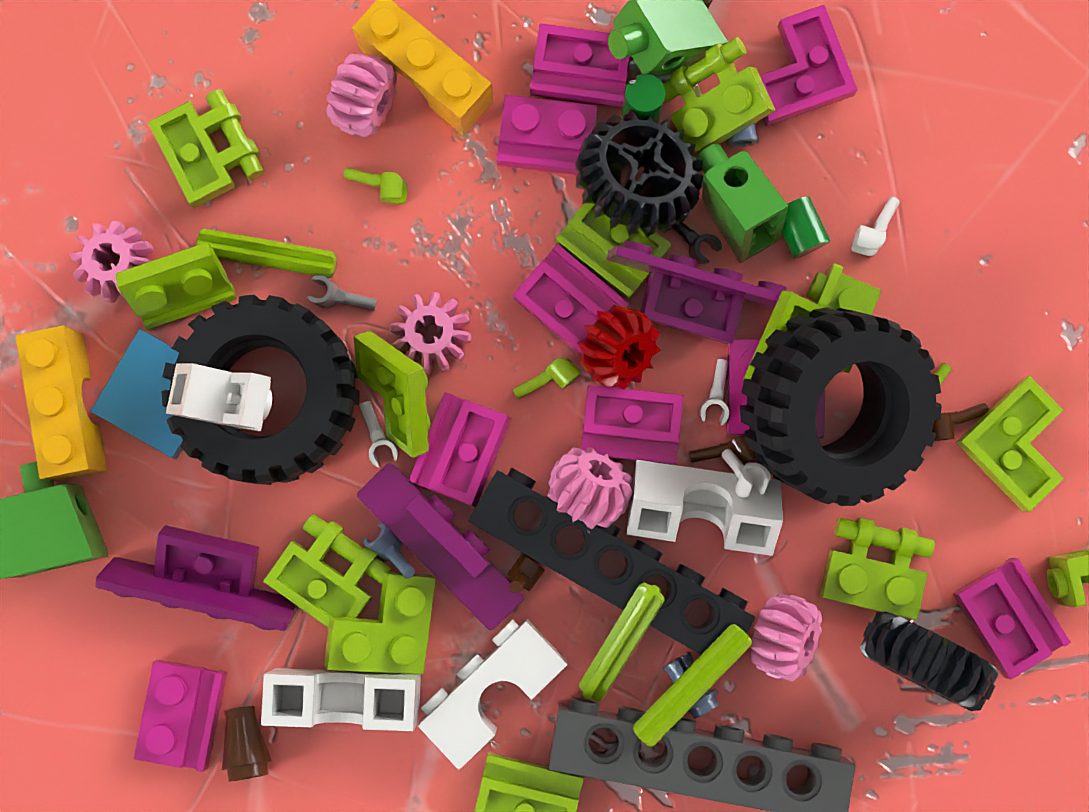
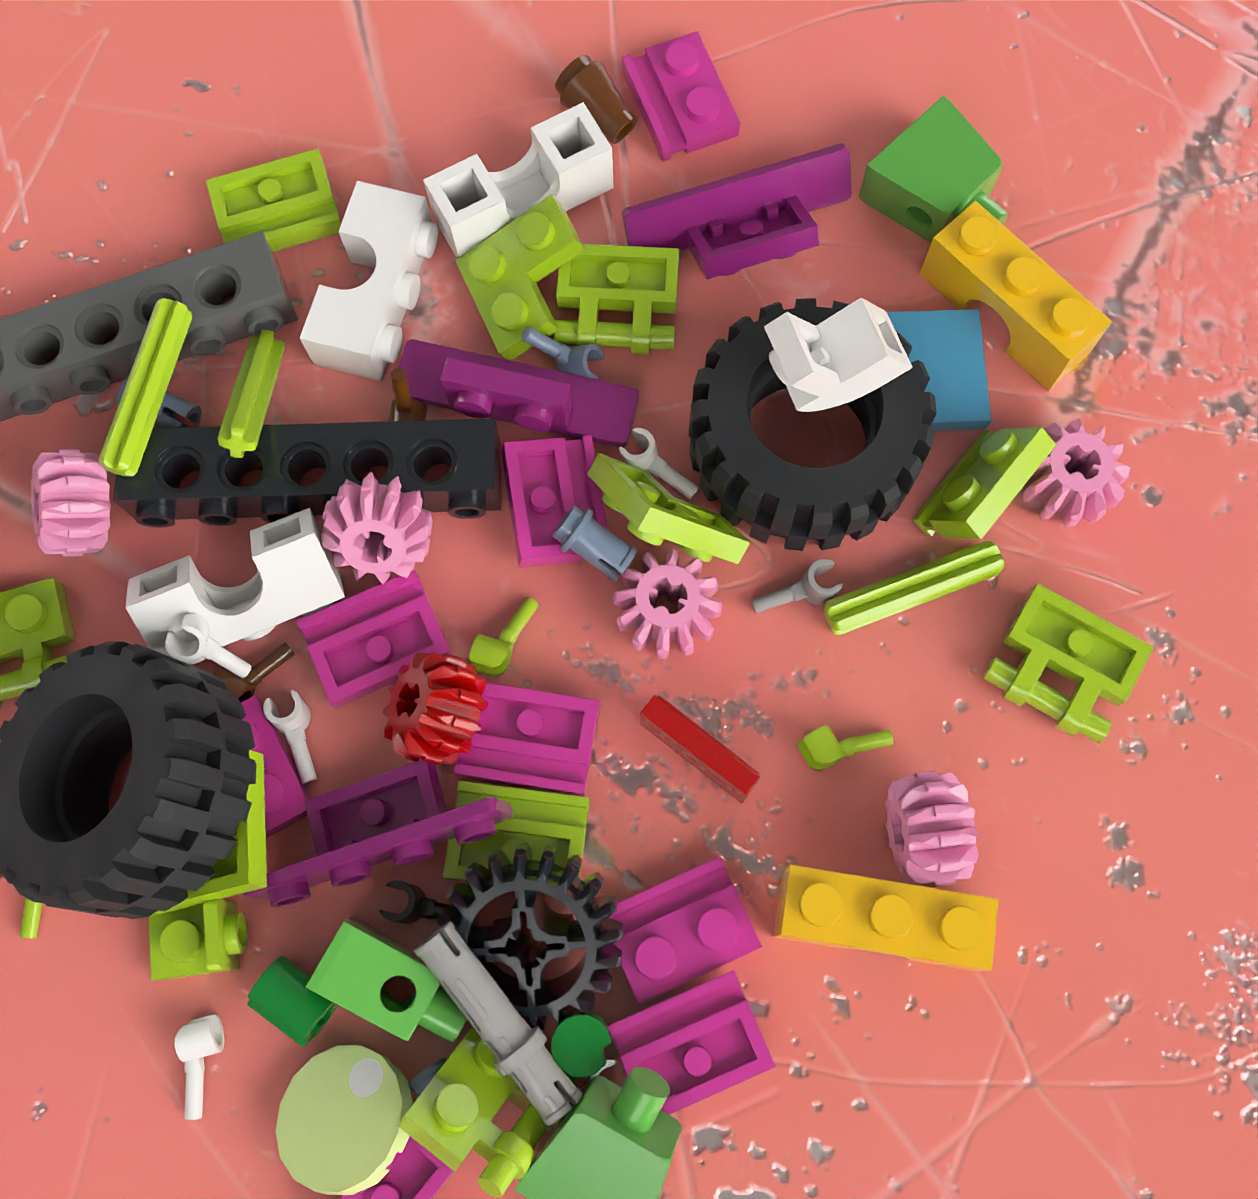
camera: 150 degrees right, 10 degrees down
none -> yellowish green tile [275,1045,413,1195]
none -> light grey pin [413,921,582,1125]
none -> sand blue pin [552,505,637,582]
none -> red tile [640,695,760,804]

